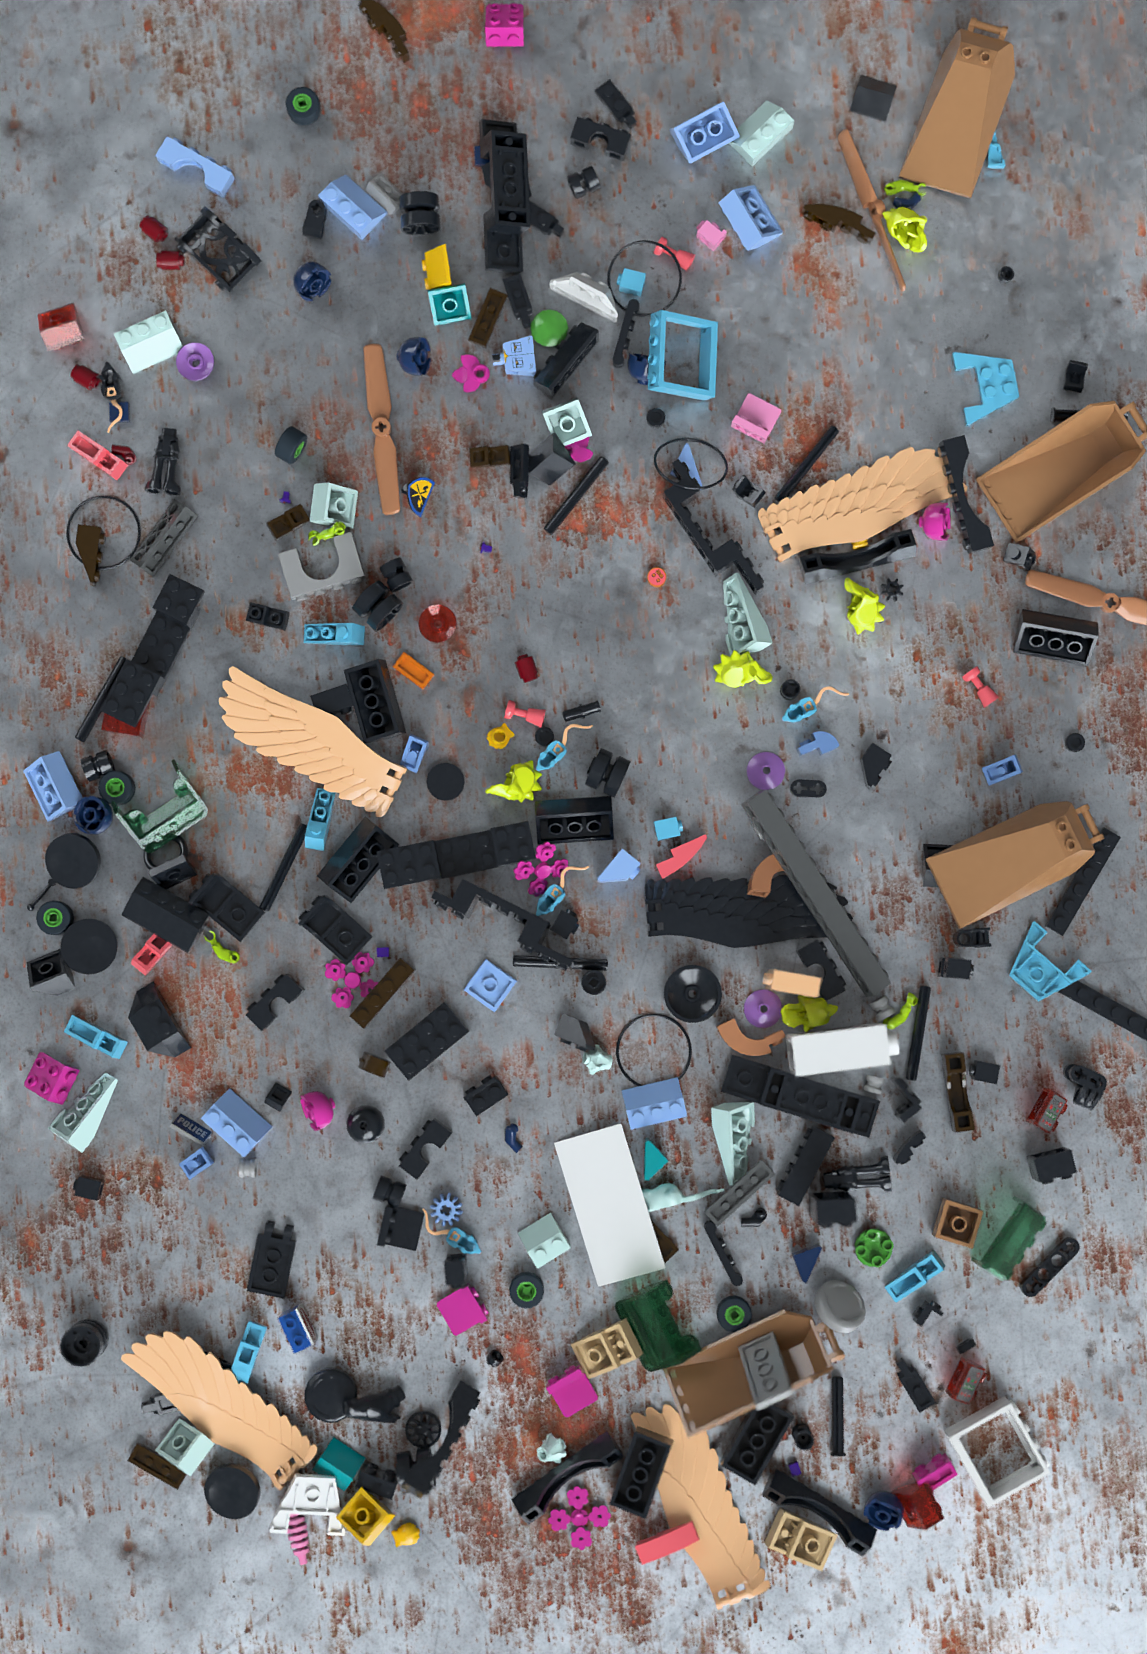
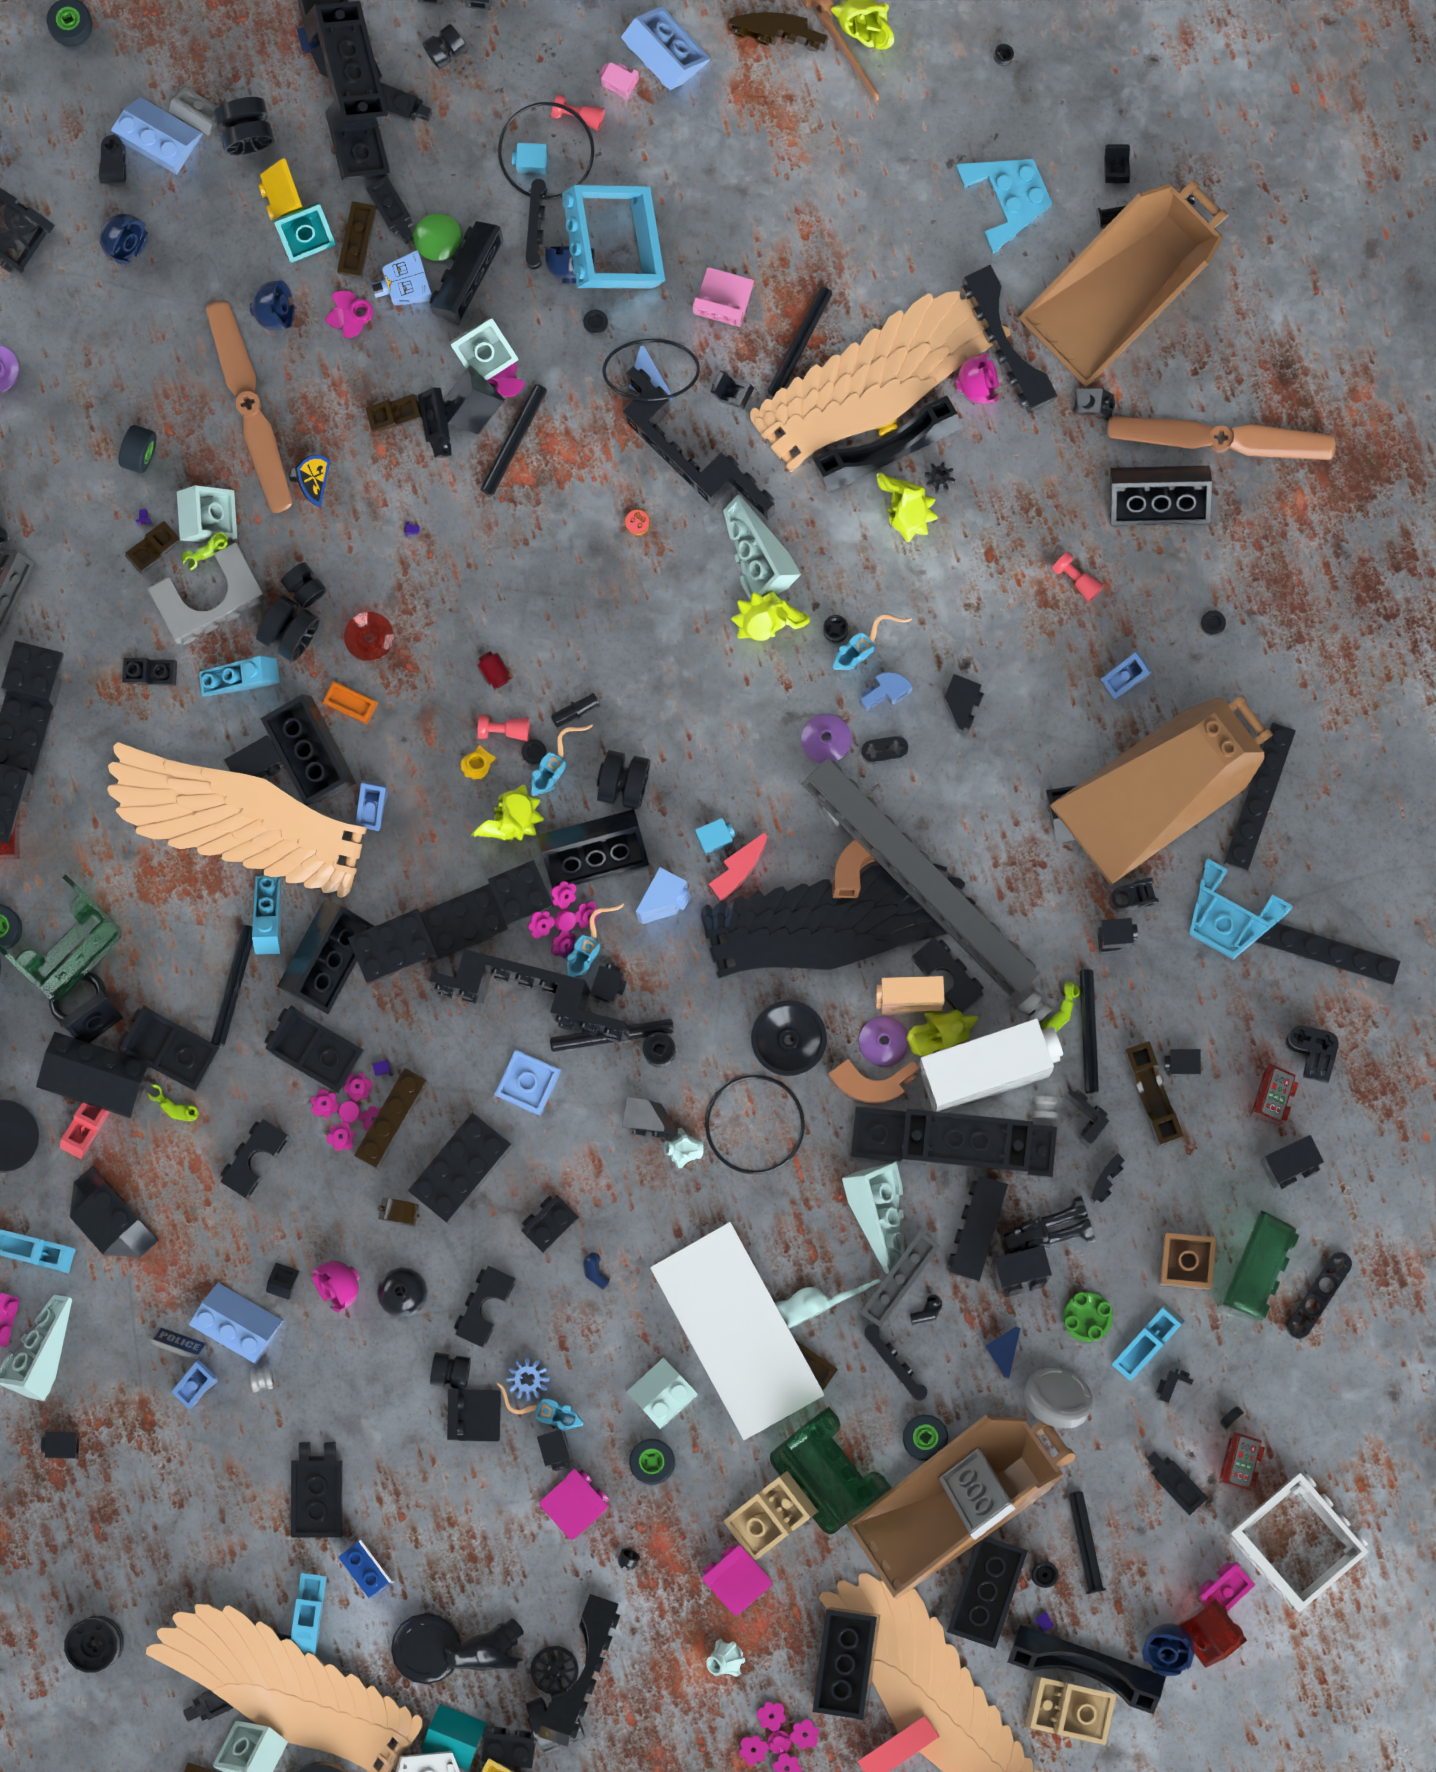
camera: 10 degrees left, 5 degrees down
black tile [426,763,465,801] -> none
black arch [511,1431,624,1525] -> none
white wedge [549,272,618,323] -> none
light blue slope [621,1077,687,1130] -> none
teal slope [644,1138,669,1180] -> none

